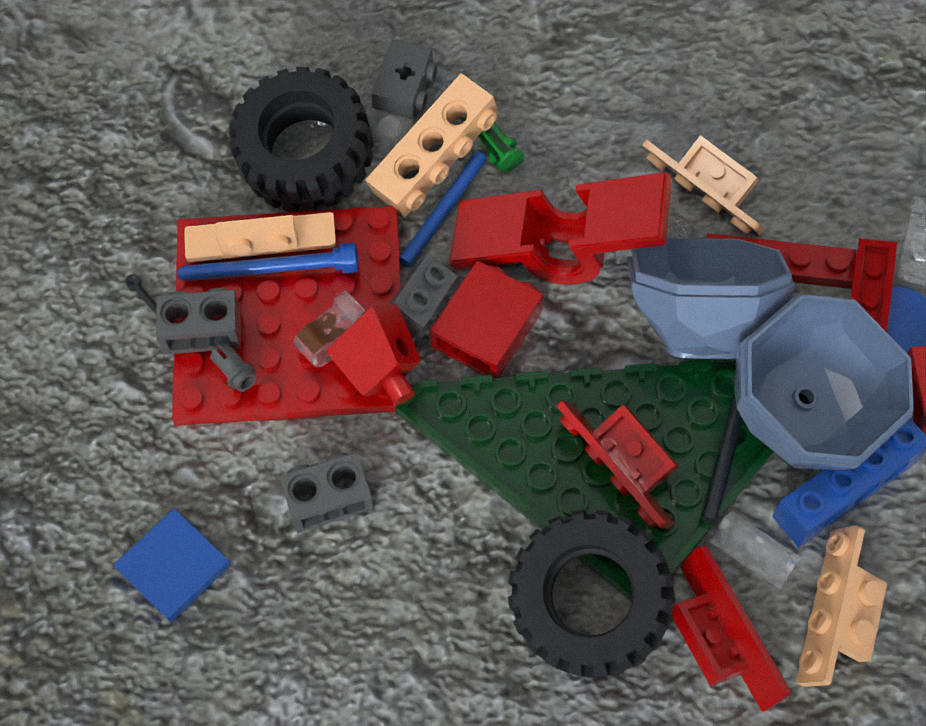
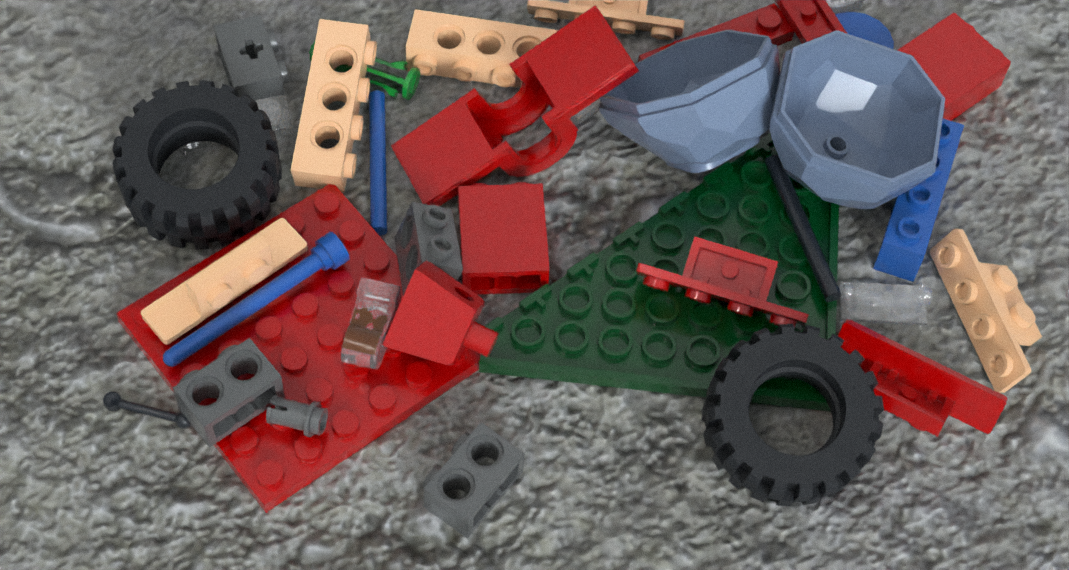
camera: 40 degrees left, 5 degrees down
none -> light nougat brick [406,9,558,88]

